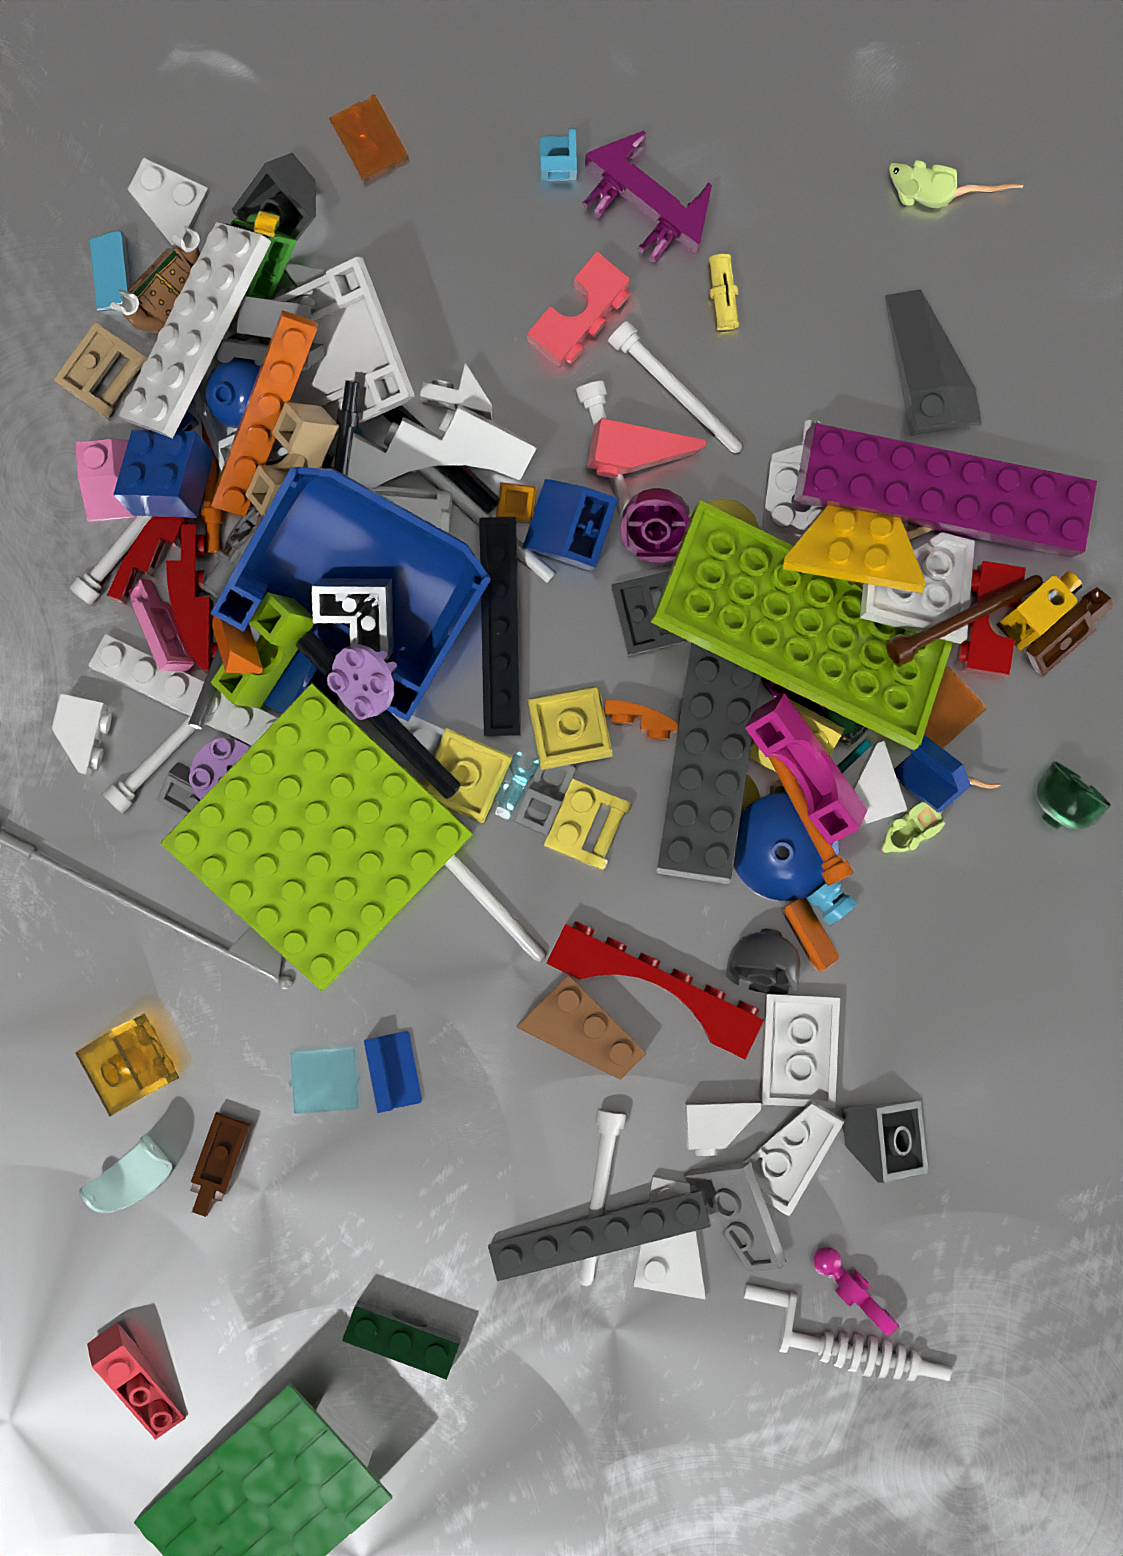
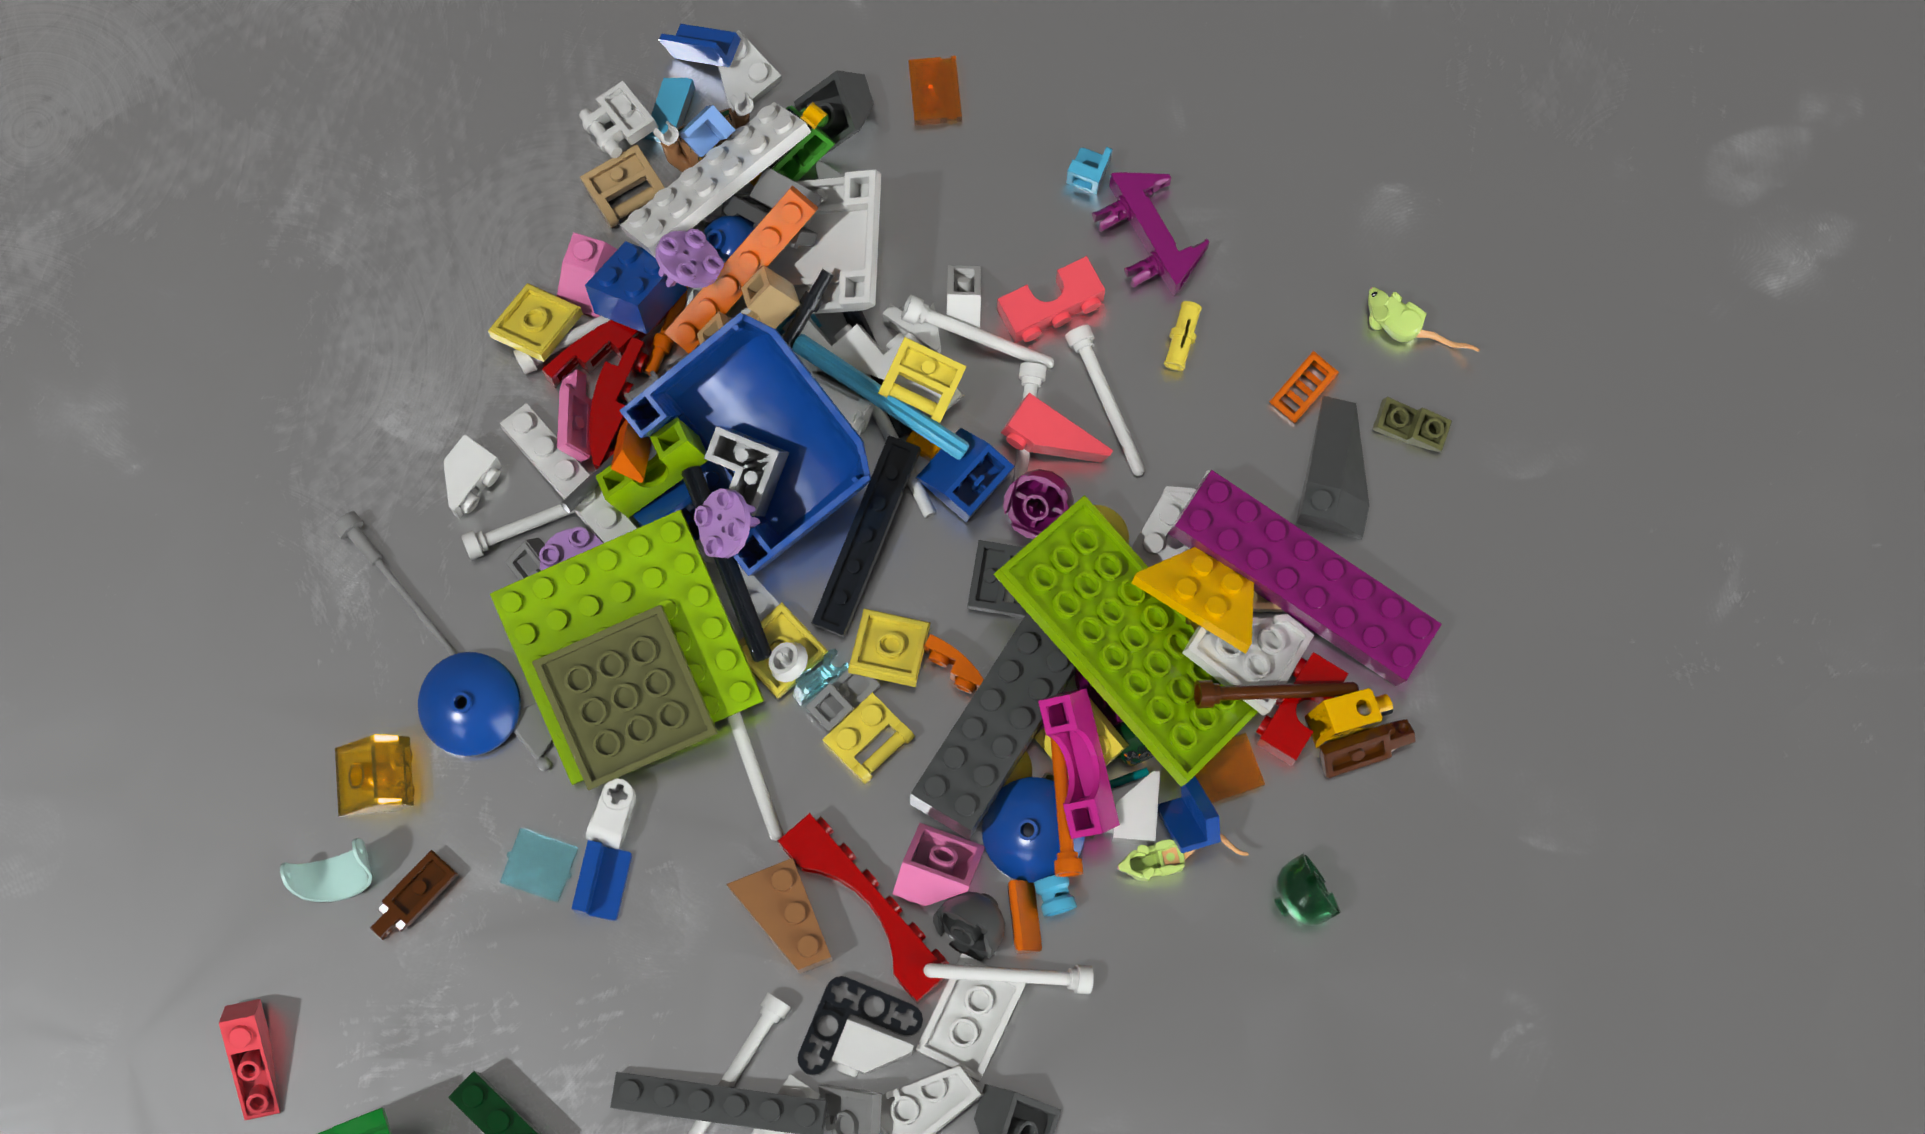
camera: 25 degrees right, 10 degrees down
none -> blue dish [418,652,521,756]
none -> light yellow plate [488,283,583,362]
none -> olive plate [532,605,718,791]
none -> white plate [579,81,659,158]
none -> white piece [586,778,636,849]
none -> lavender plate [655,229,724,288]
none -> blue panel [659,24,741,68]
none -> light blue panel [679,105,735,157]
none -> white hat [769,642,808,683]
none -> medium azure axle [792,334,969,460]
none -> black beam [797,976,923,1076]
none -> light yellow plate [878,337,967,423]
none -> bright pink slope [892,823,985,906]
none -> white piece [901,295,1054,370]
none -> white piece [923,963,1093,994]
none -> white slope [946,265,981,331]
none -> orange slope [1269,351,1339,424]
none -> olive slope [1372,397,1452,452]

